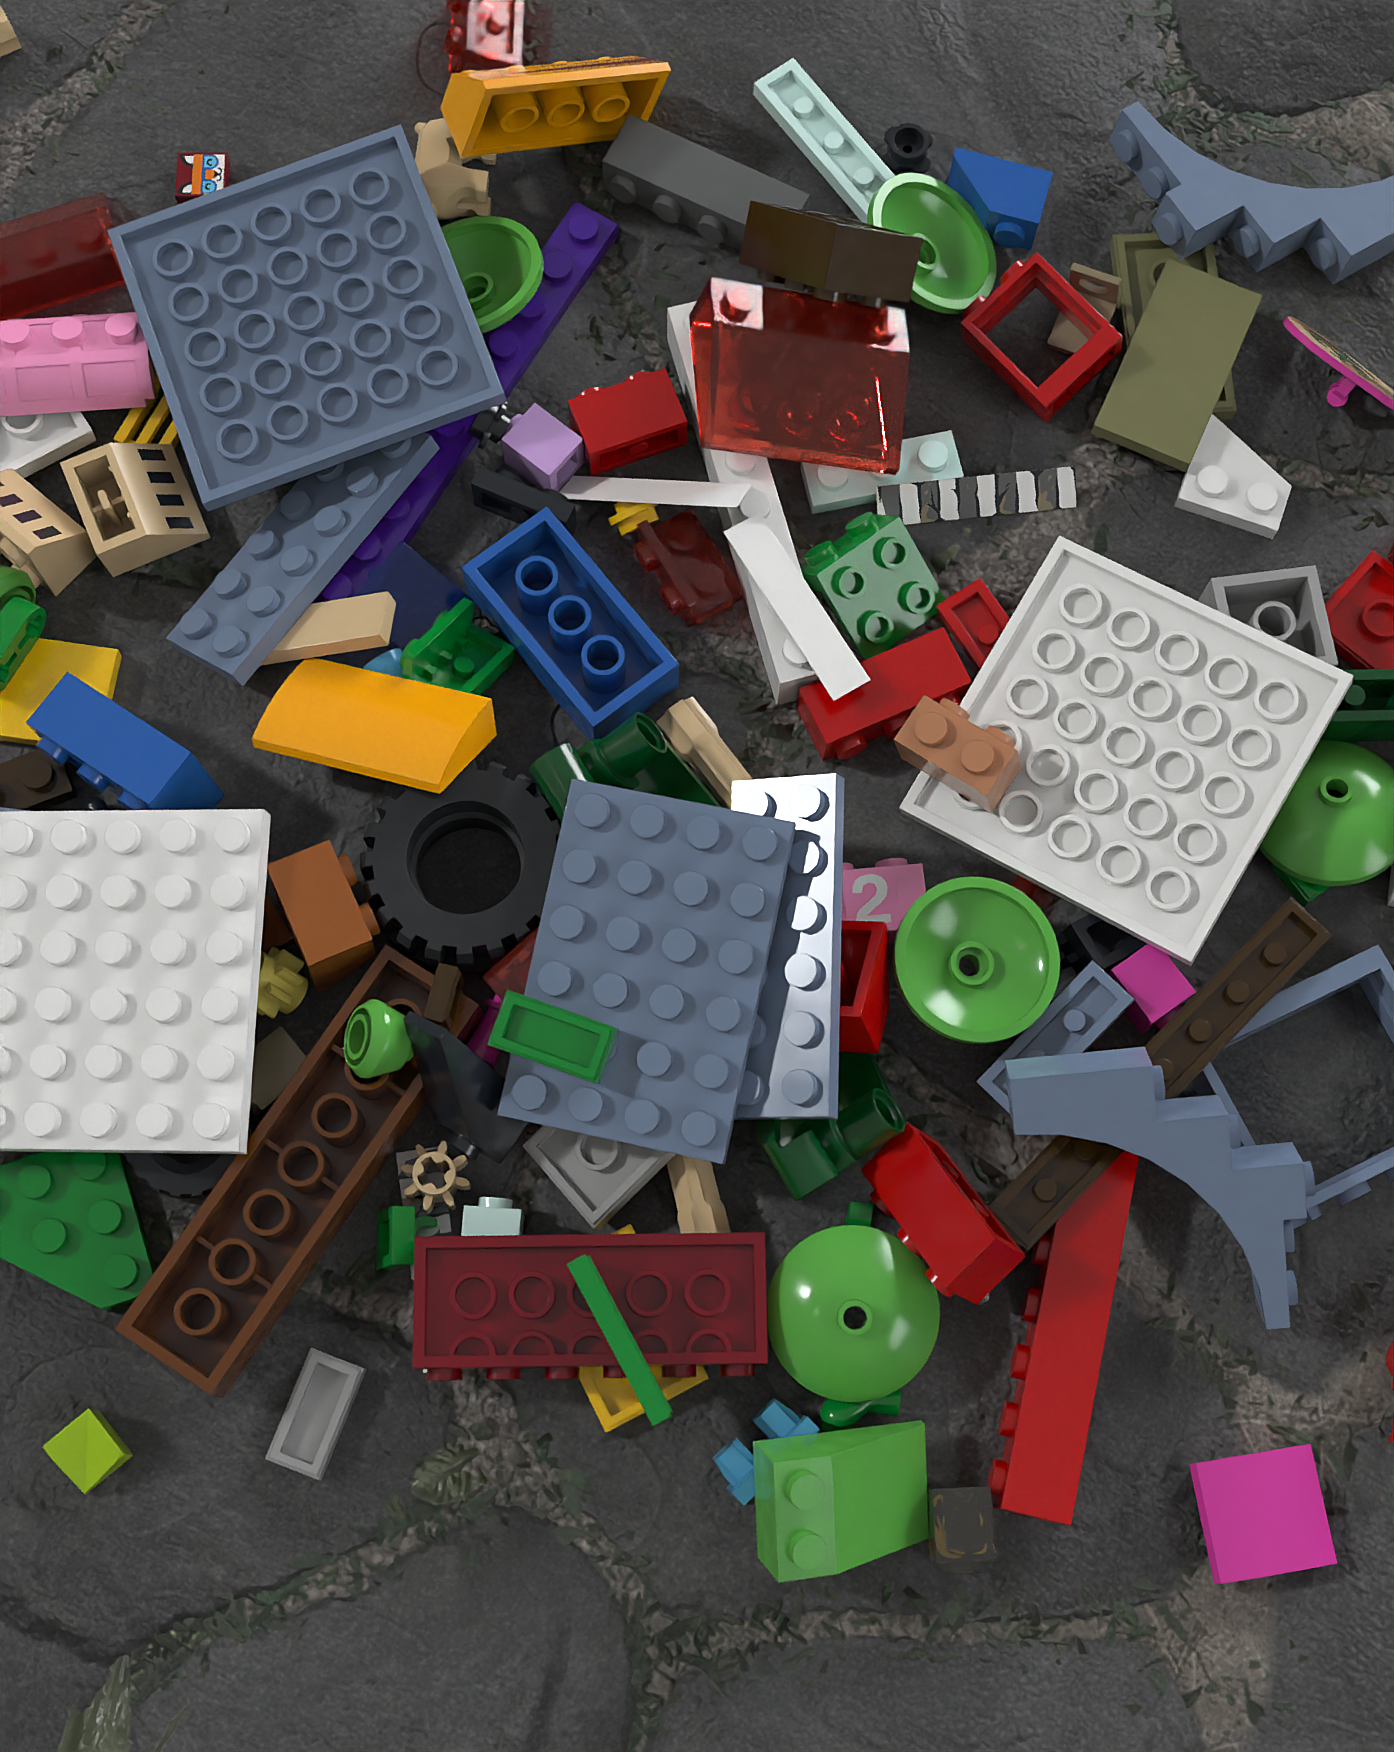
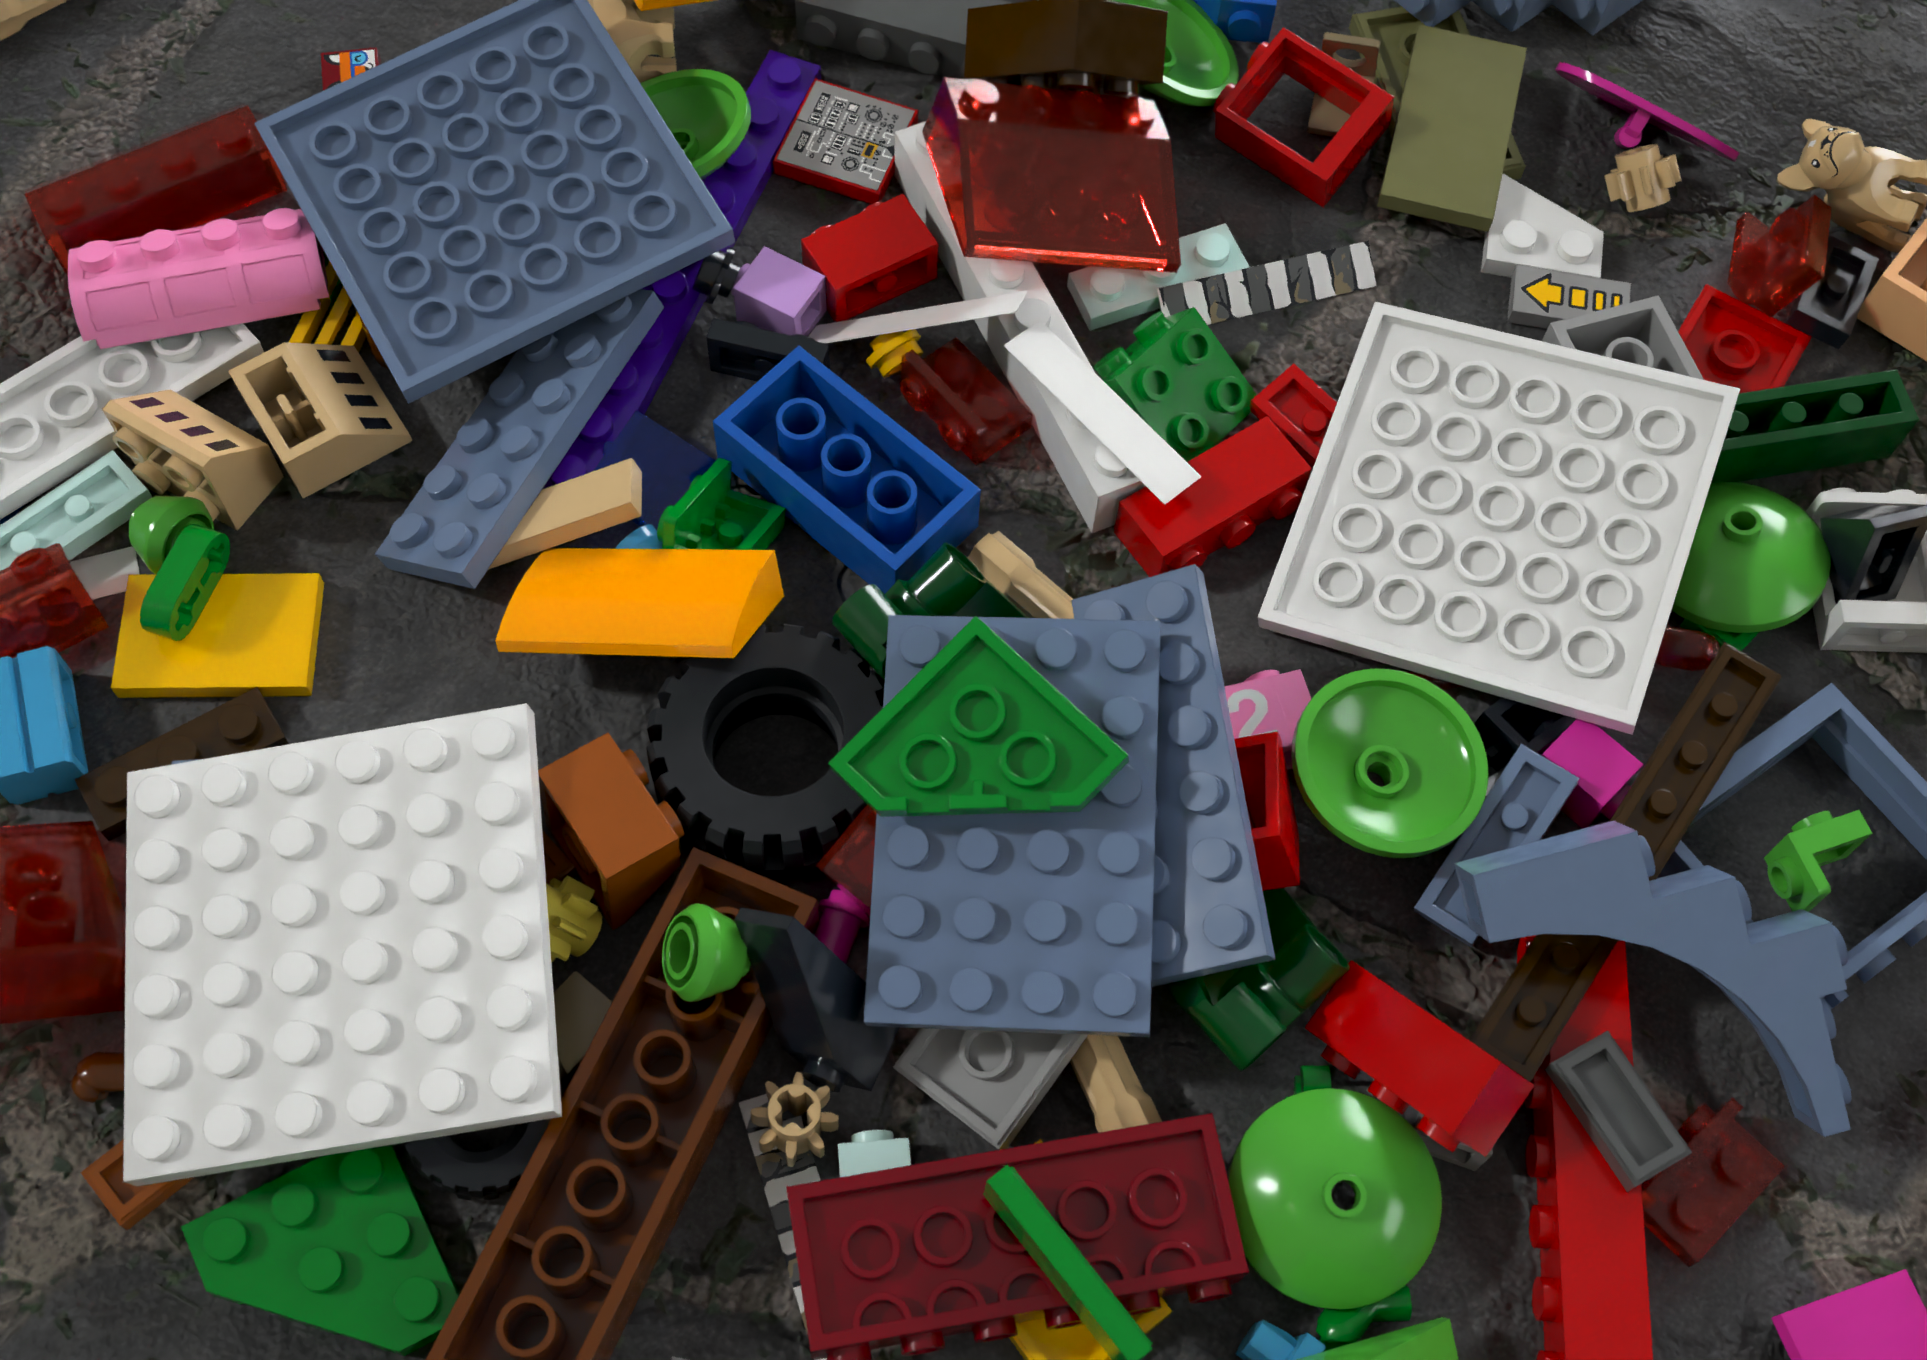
camera: 10 degrees left, 10 degrees down
blue wedge [26,672,225,810] -> none
green tile [377,1206,437,1270] -> none
dark brown tile [423,963,465,1031] -> none
green tile [487,990,619,1084] -> none
nougat brick [893,695,1022,813] -> none
none -> tile [773,78,919,204]
none -> green plate [828,616,1129,817]
none -> light grey tile [1507,264,1631,329]
none -> dark grey tile [1544,1031,1692,1192]
none -> tan gear [1604,144,1681,212]
none -> clear red bracket [1641,1097,1785,1267]
none -> clear red arm [1655,623,1720,671]
none -> bright green bracket [1764,810,1873,912]

